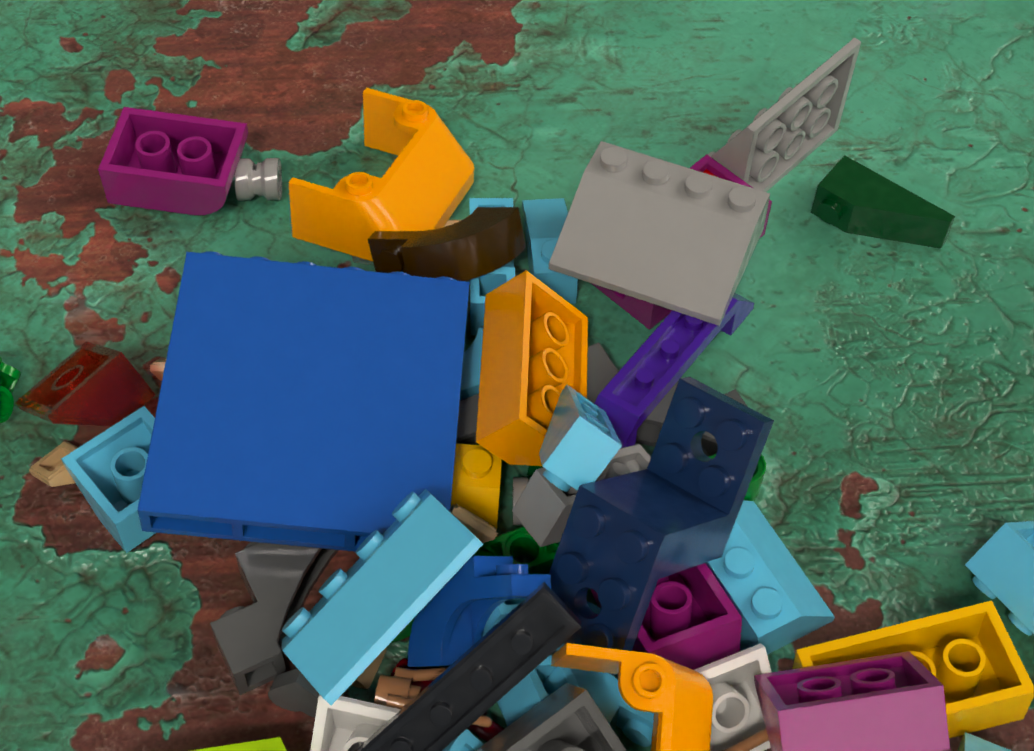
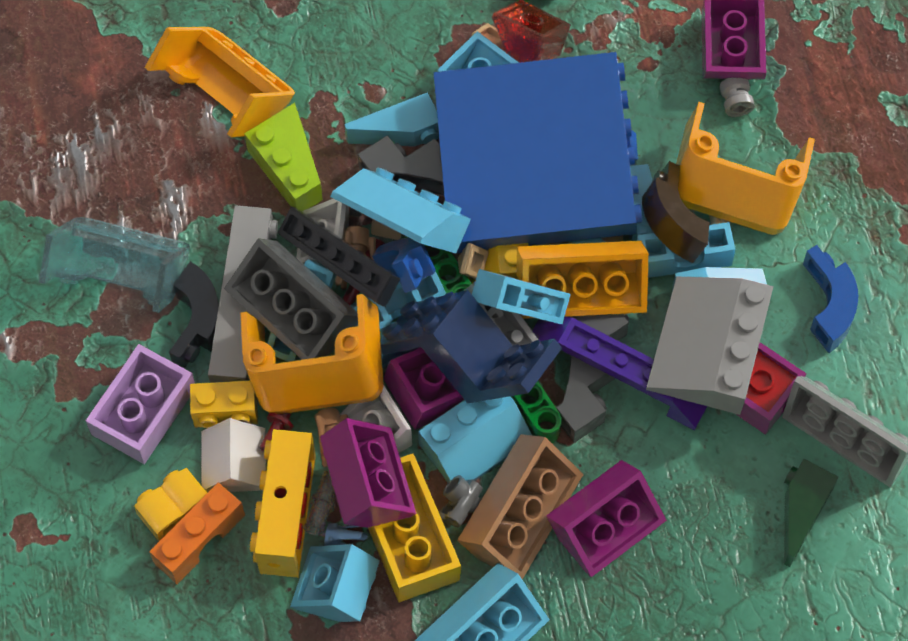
camera: 85 degrees right, 10 degrees up
none -> medium azure slope [344,92,439,146]
none -> dark grey plate [439,475,483,528]
none -> medium nougat slope [457,434,583,579]
none -> magenta slope [546,460,667,577]
none -> blue arch [803,245,858,353]

